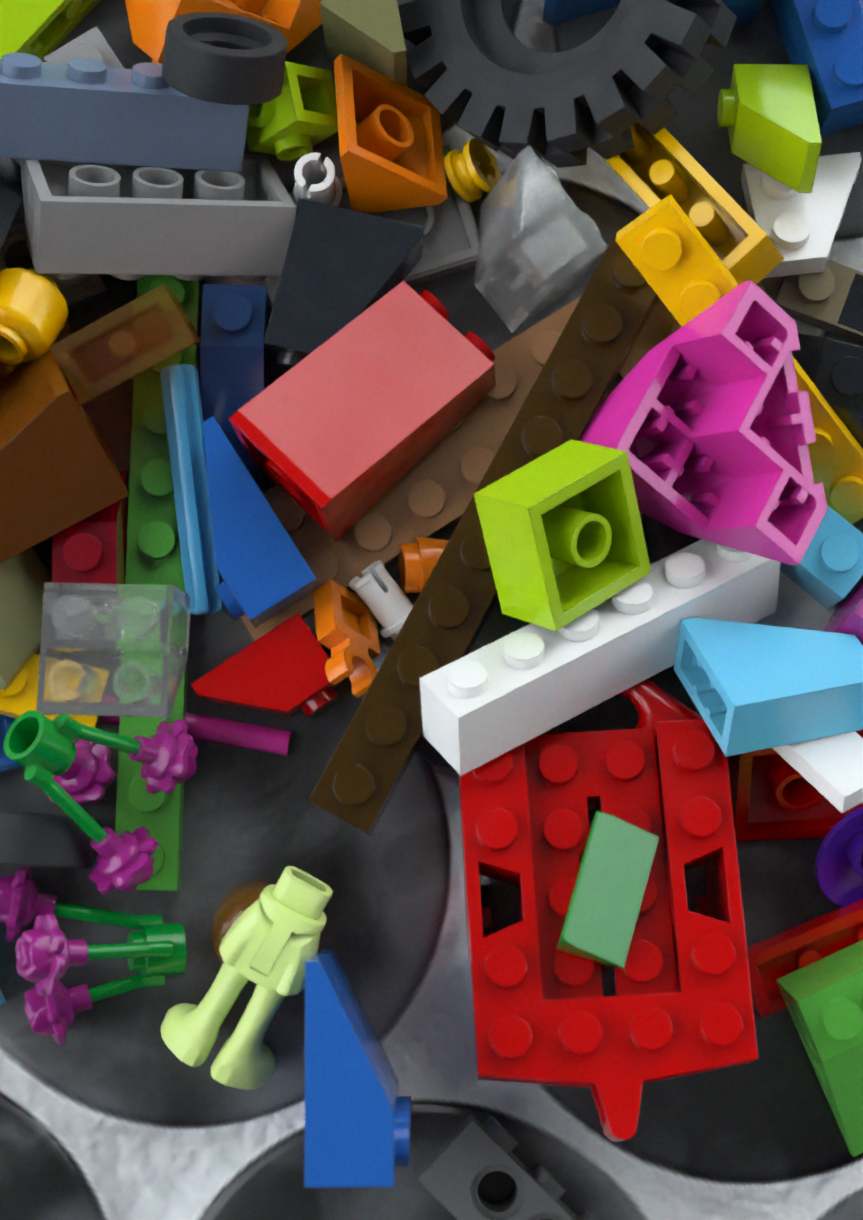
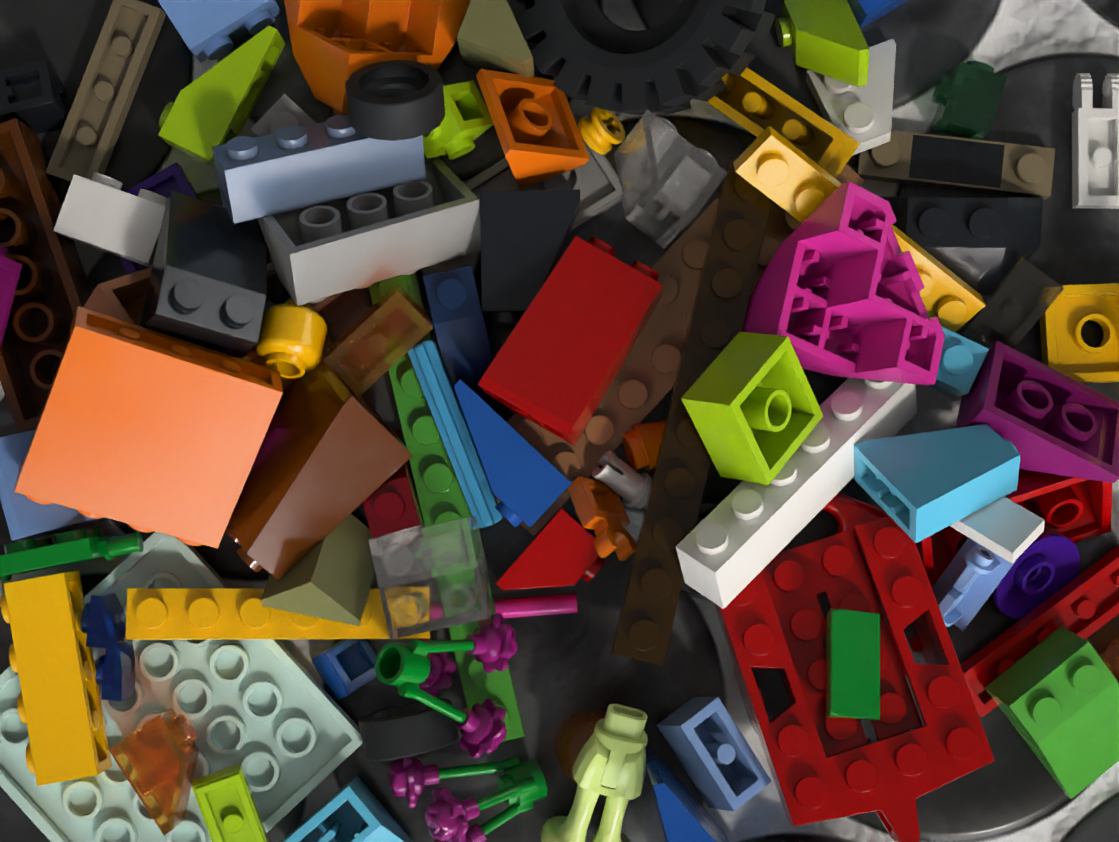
camera: 15 degrees left, 5 degrees up
white pin [293,152,343,207] -> none
none -> light blue brick [657,697,772,812]
none -> light blue hinge [932,537,1016,631]

